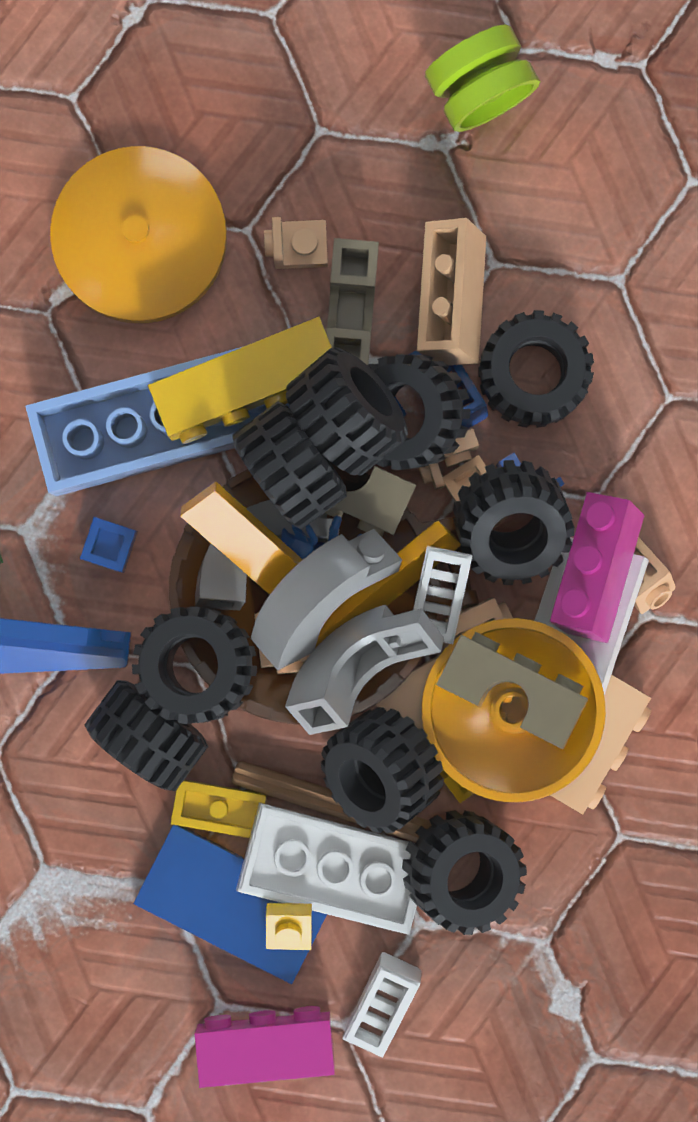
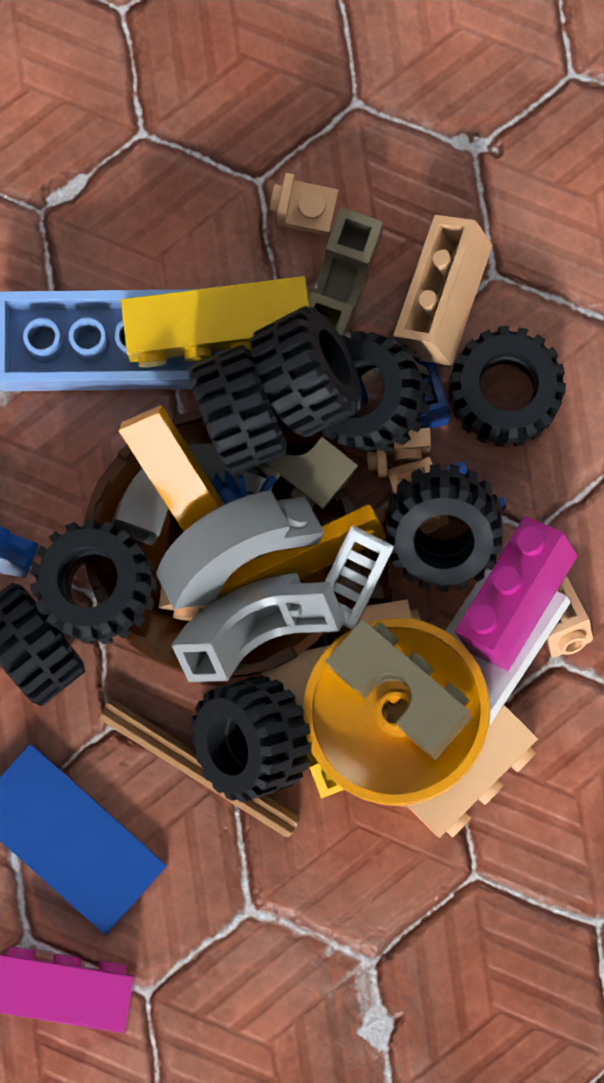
camera: 15 degrees right, 5 degrees down
light orange dish [50,146,227,323] -> none
blue plate [80,517,138,573] -> none
yellow plate [171,779,267,838] -> none
white tile [236,802,417,935] -> none
yellow plate [266,903,312,950] -> none
white slope [342,952,421,1058] -> none
black tyre [402,810,527,935] -> none
lime wheel [425,24,540,132] -> none

